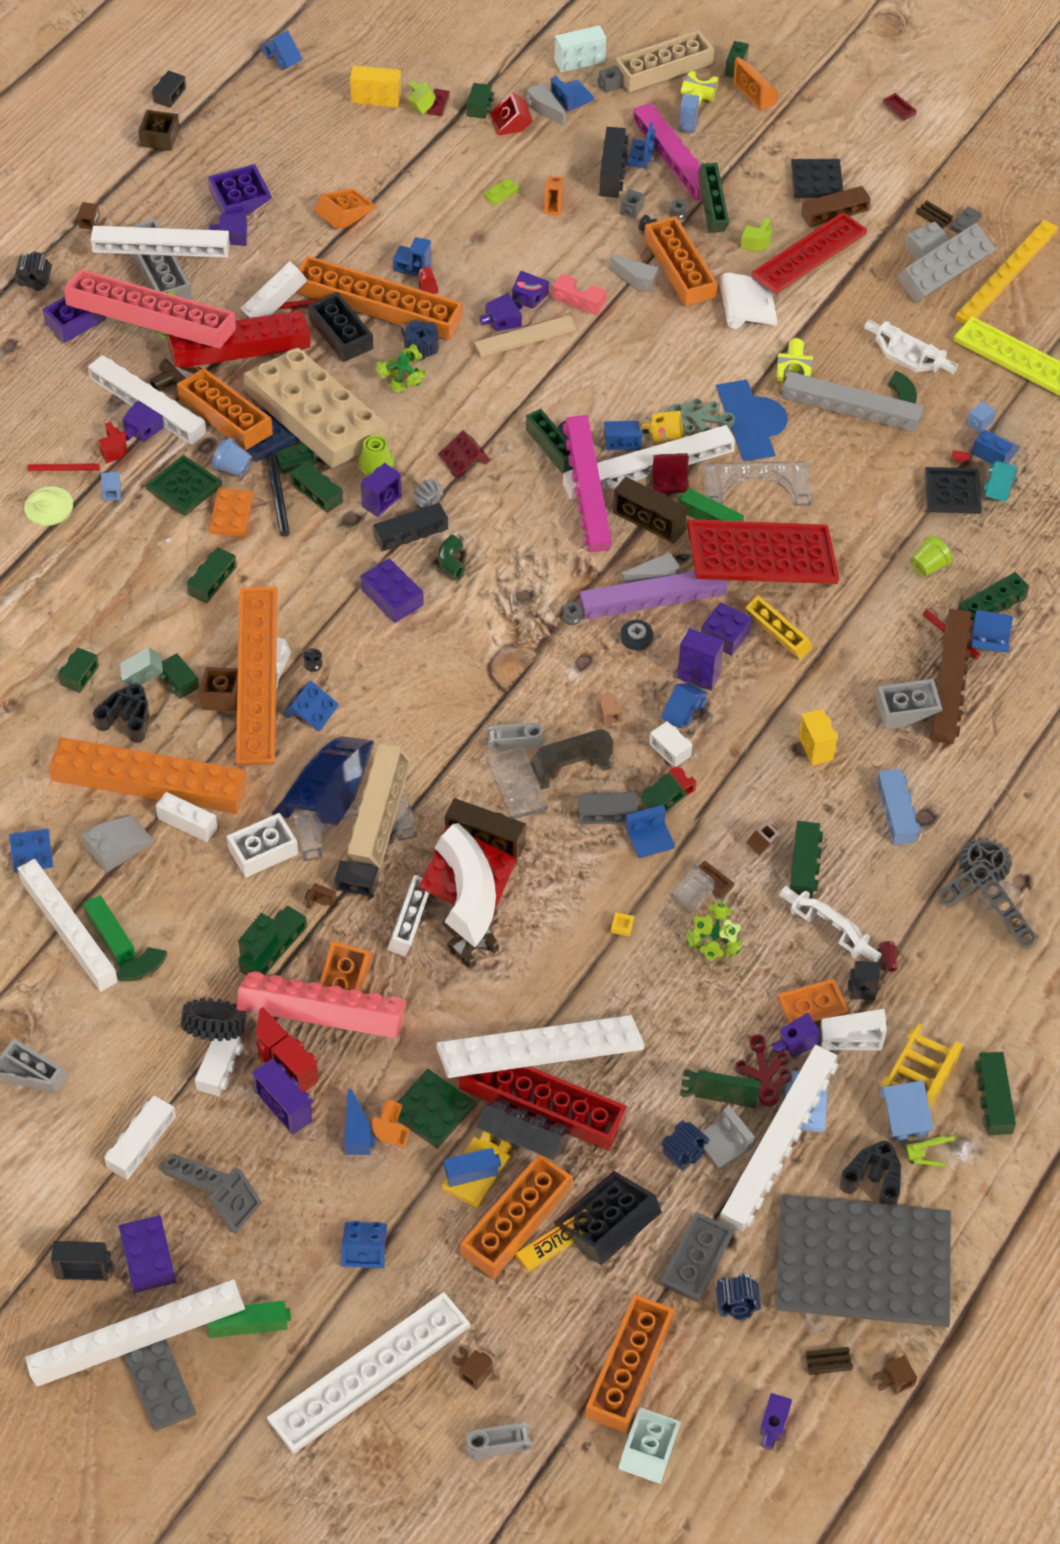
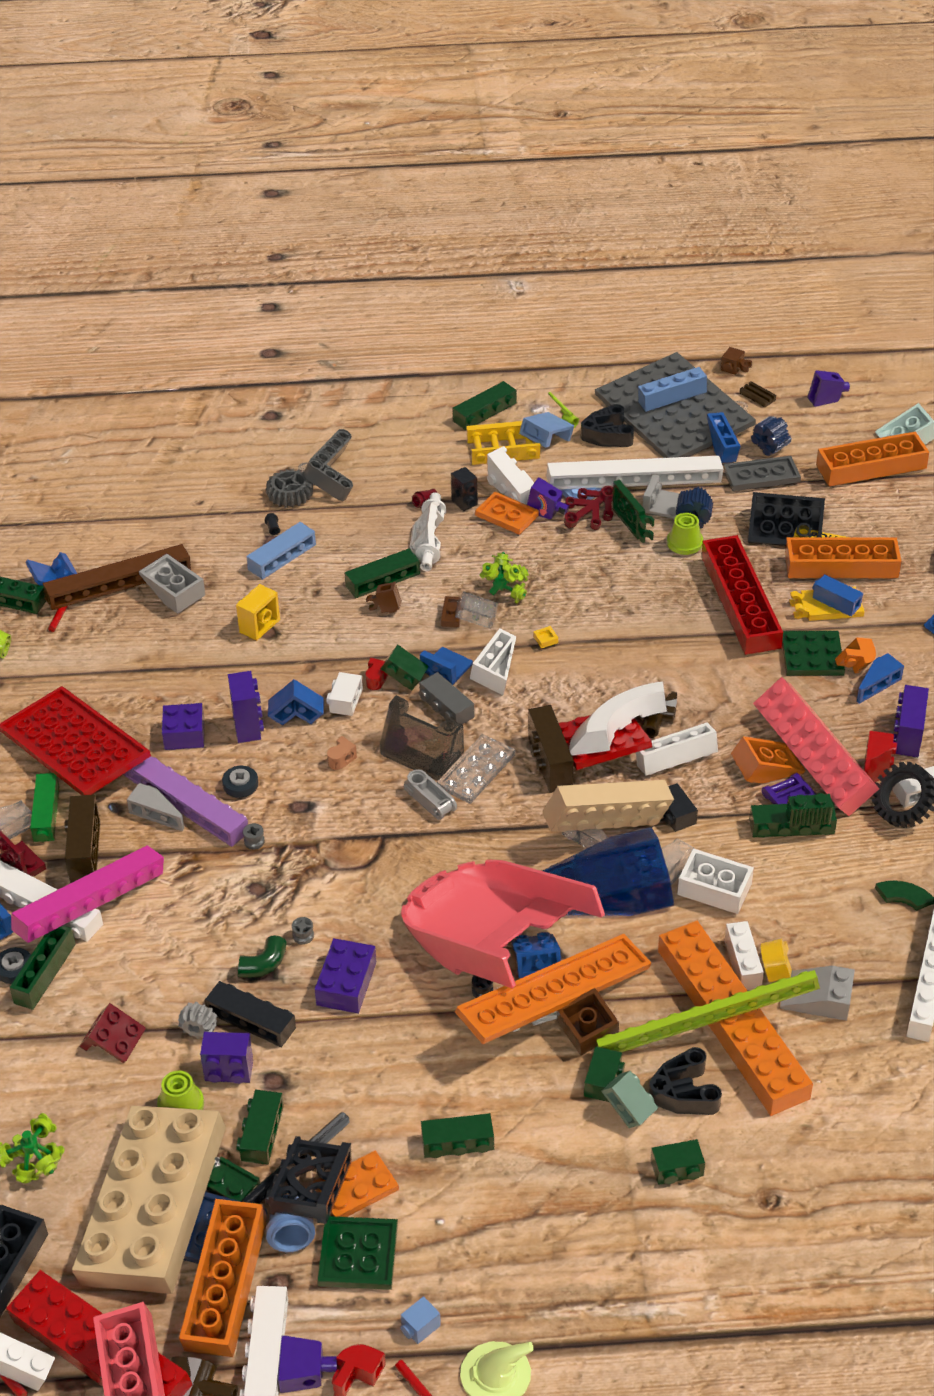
camera: 125 degrees left, 10 degrees down
blue bracket [9,829,53,873] -> none
green brick [83,895,136,966] -> none
red brick [271,1035,318,1092] -> none
reddish brown bracket [305,883,337,909] -> none
white plate [437,1015,644,1078] -> none
black brick [476,1098,571,1160] -> none
yellow brick [745,595,813,660] -> none
none -> black pin [264,513,280,535]
none -> black fence [266,1136,351,1224]
none -> dark grey wheel [292,917,314,945]
none -> coral windscreen [401,860,605,988]
none -> white wedge [470,629,516,695]
none -> lime plate [597,970,820,1052]
none -> medium blue brick [638,367,707,412]
none -> lime piece [667,513,703,555]
none -> blue slope [707,412,741,463]
none -> dark purple plate [761,773,817,804]
none -> yellow brick [761,938,792,982]

